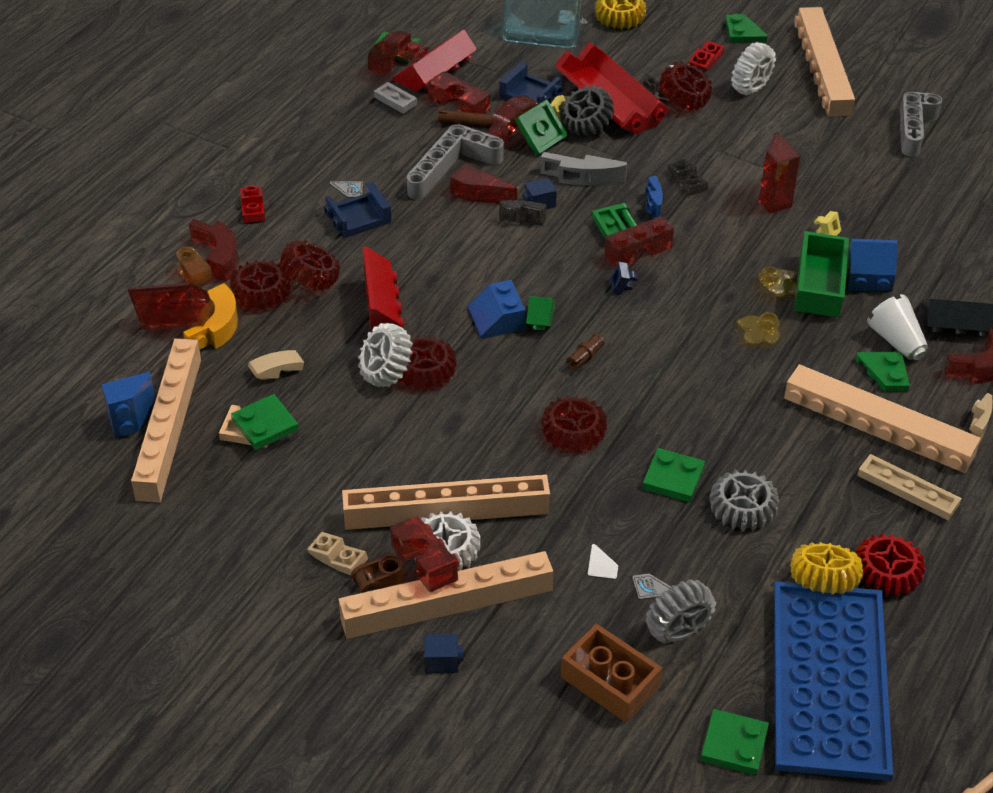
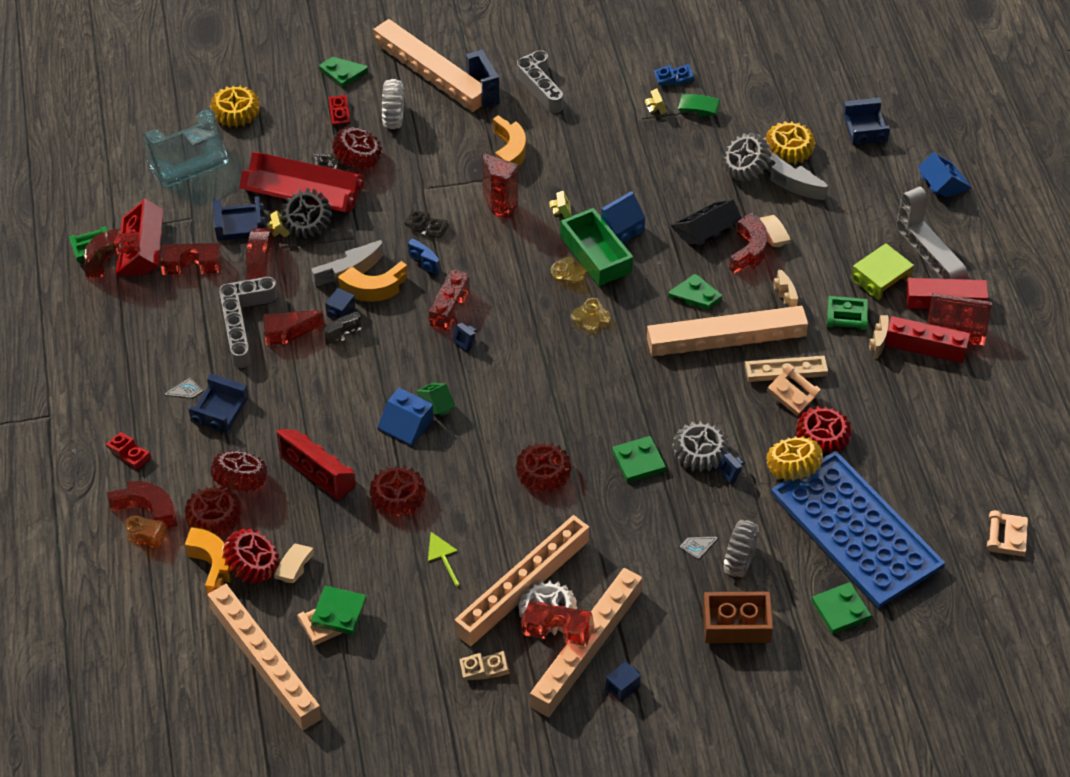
camera: 40 degrees left, 5 degrees up
blue slope [101,372,156,438] -> none
clear red slope [127,283,214,330] -> none
reddish brown piece [351,555,404,594] -> none
white gear [358,323,413,387] -> none
light grey plate [374,82,417,114] -> none
reddish brown pin [438,109,500,128] -> none
green plate [514,100,568,155] -> none
reddish brown pin [566,333,605,370] -> none
white sticker [588,544,618,579] -> none
green plate [592,203,645,244] -> none
white cone [867,294,928,360] -> none
none -> red gear [222,528,279,584]
none -> light orange arch [338,261,408,302]
none -> lime piece [428,532,459,587]
none -> dark blue panel [466,49,500,108]
none -> light orange arch [493,115,526,175]
none -> dark blue tile [717,453,745,483]
none -> light nougat plate [766,364,821,416]

